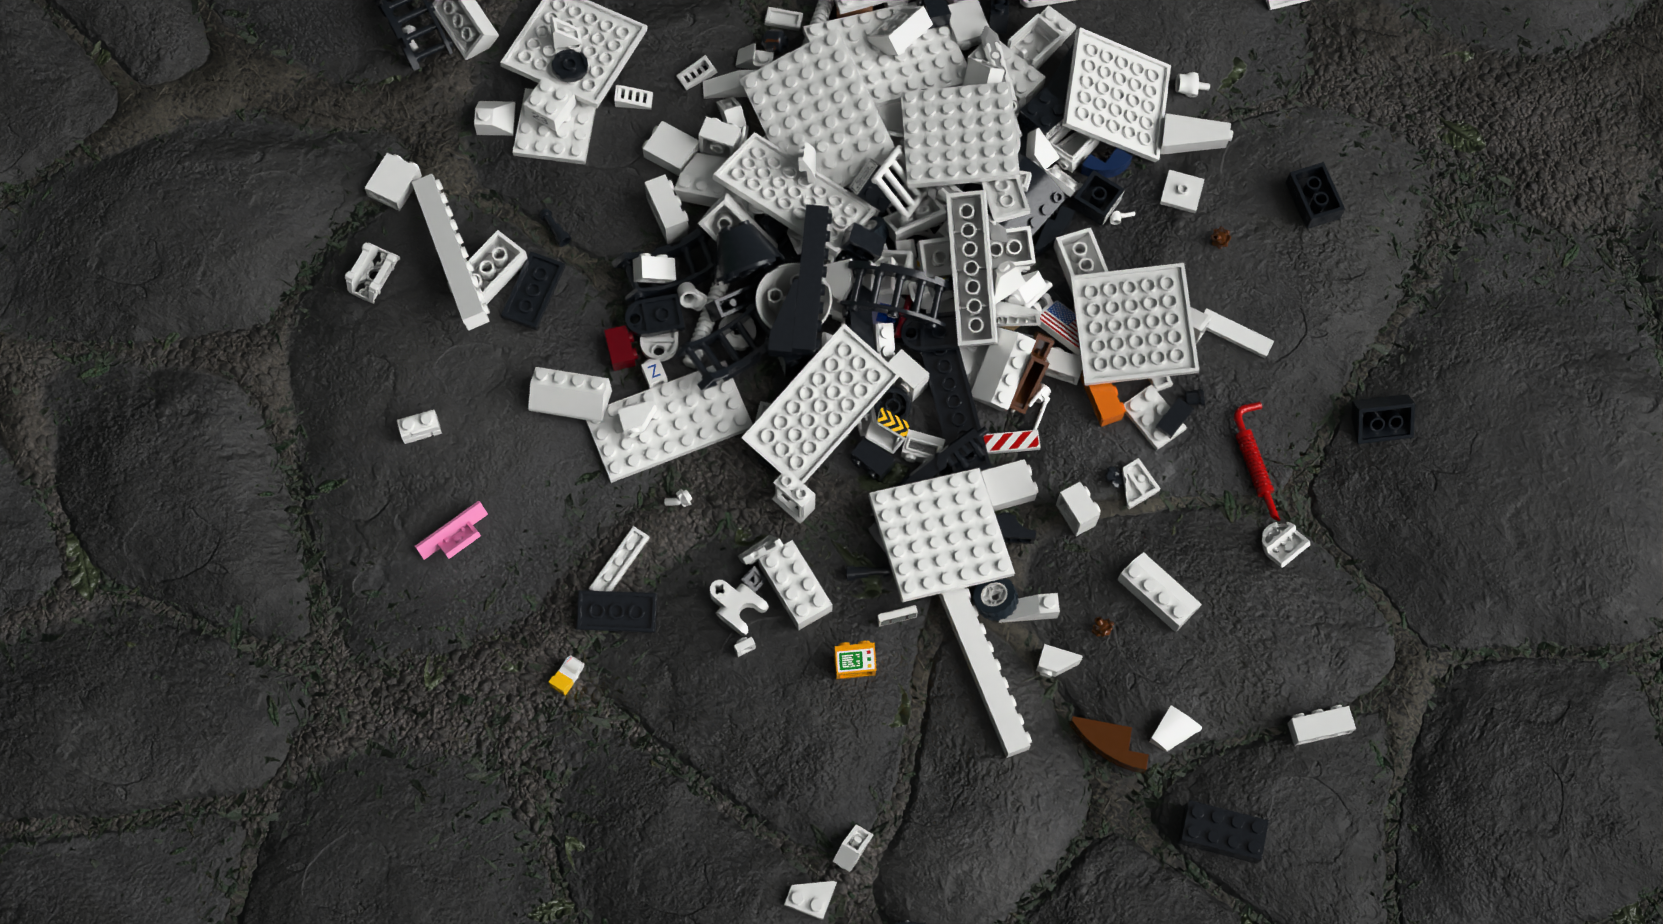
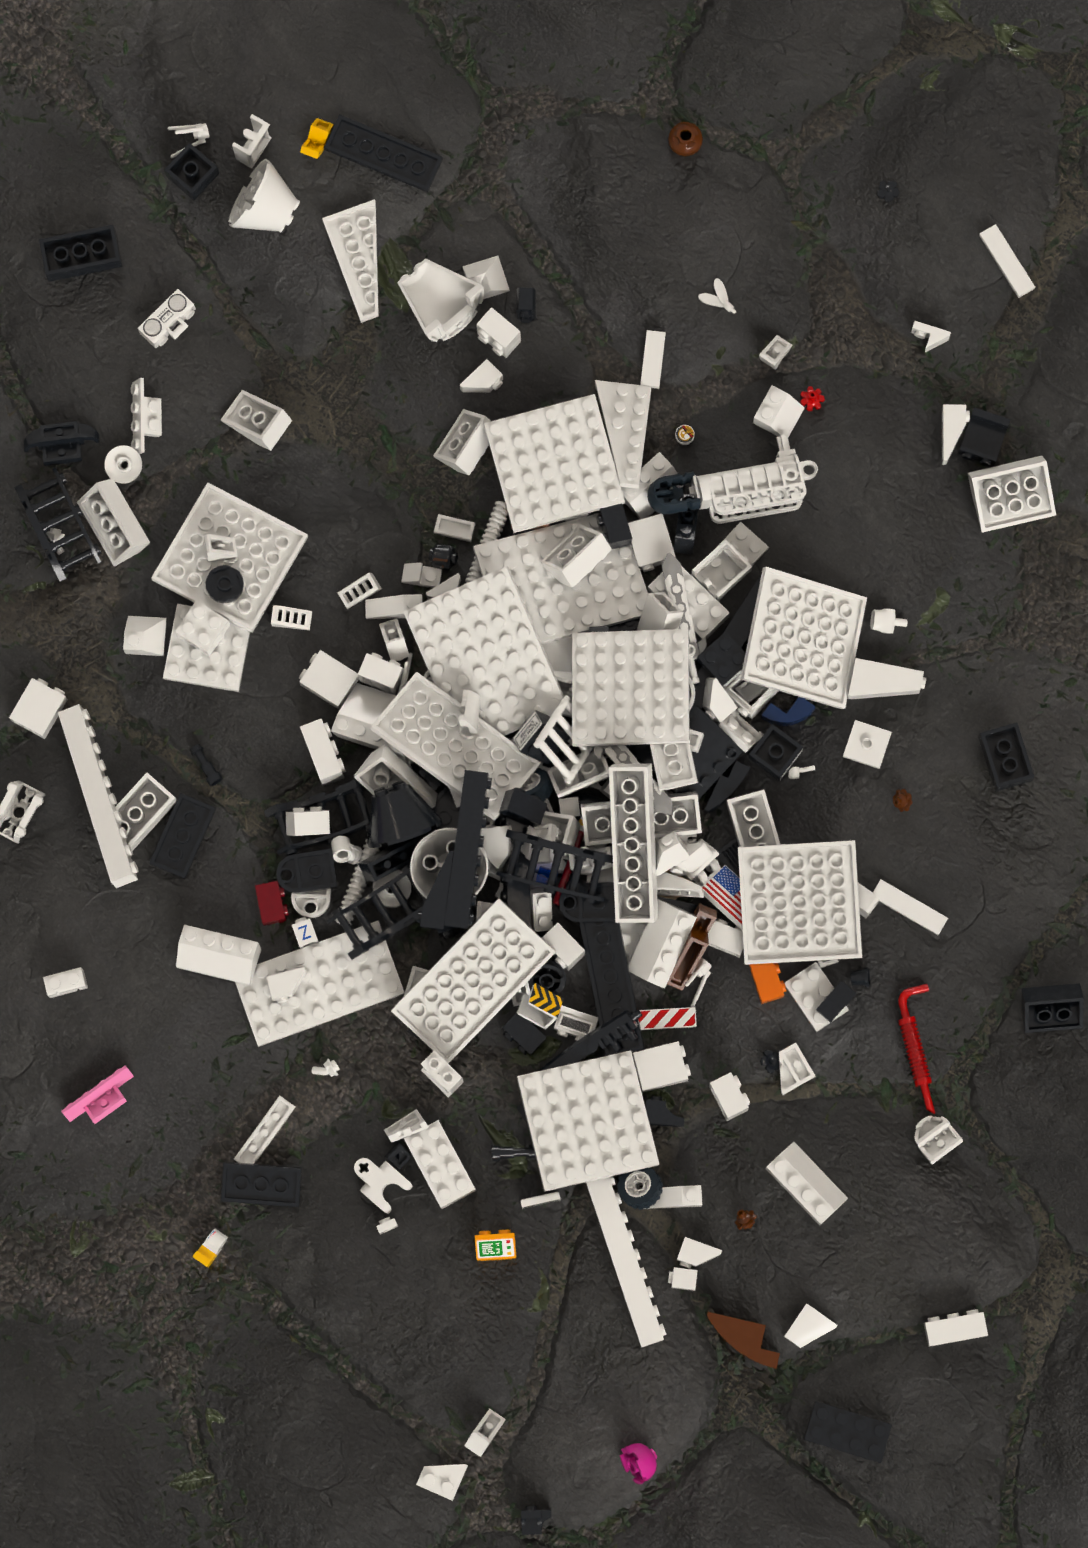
camera: 10 degrees right, 10 degrees up
none -> dark pink cylinder [620,1443,657,1484]
none -> white brick [668,1267,697,1291]

